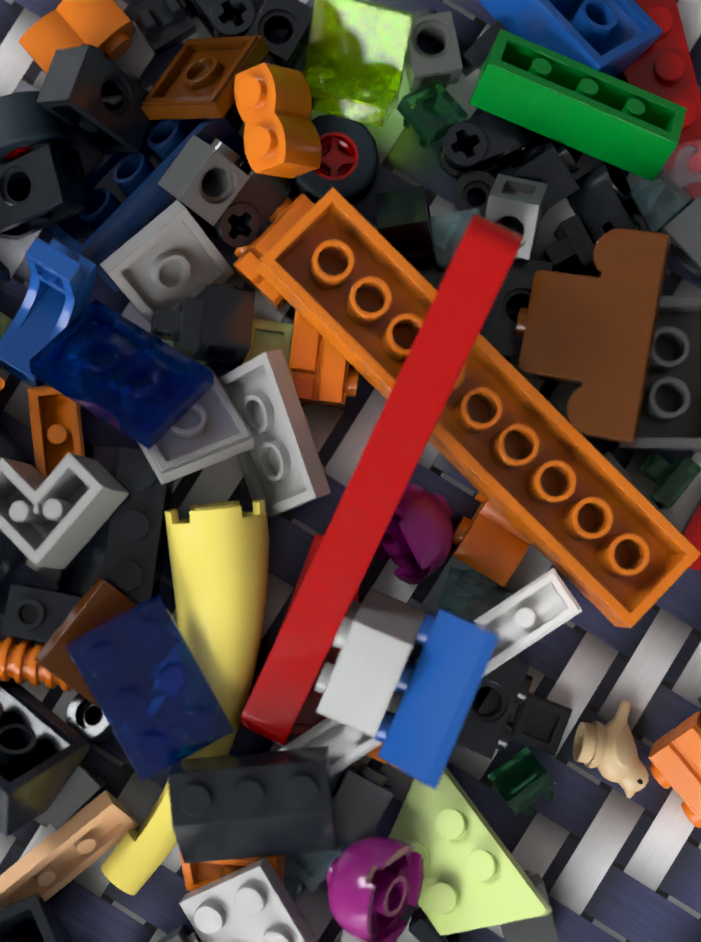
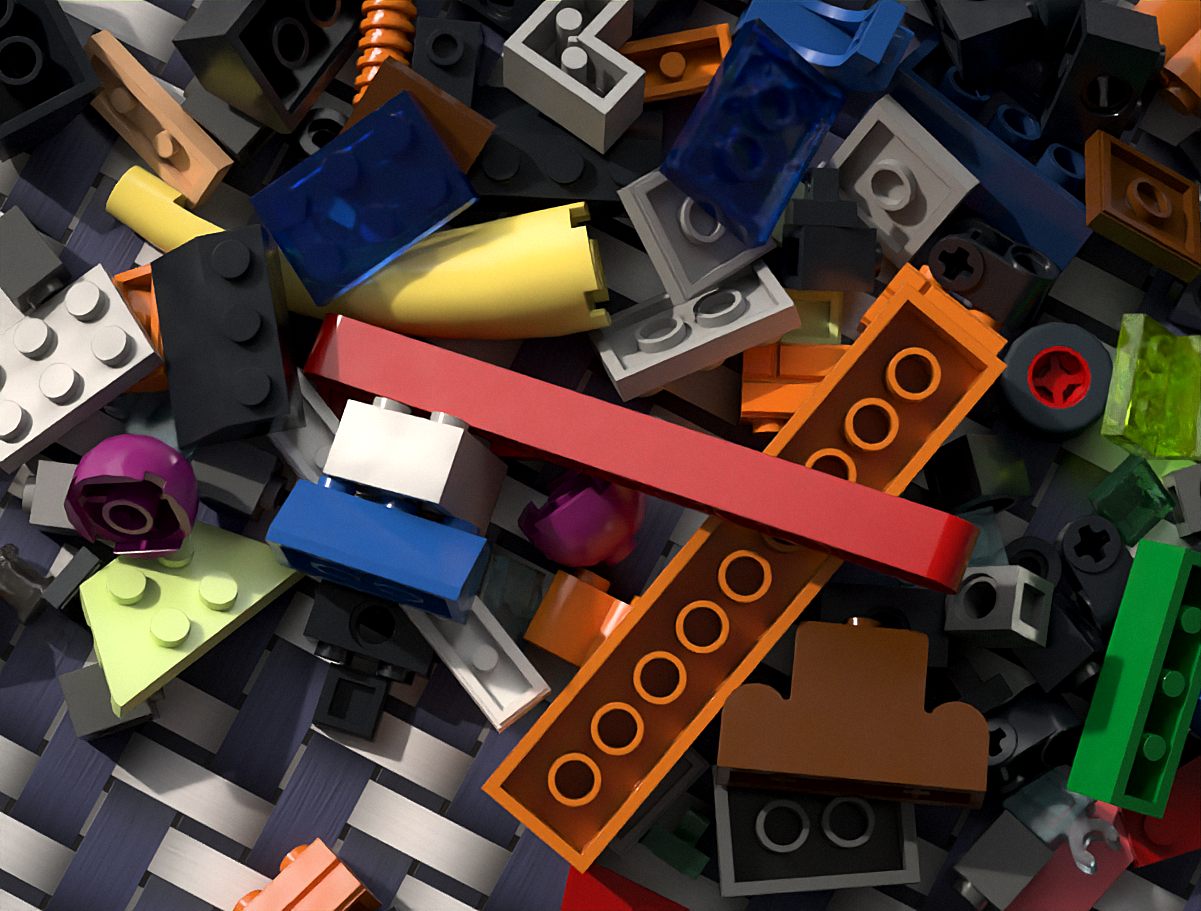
camera: 85 degrees right, 5 degrees down
dark grey brick [157,135,250,226] -> none
orange brick [234,62,322,179] -> none
clear green tile [487,746,556,817] -> none
tan animal [573,700,649,799] -> none

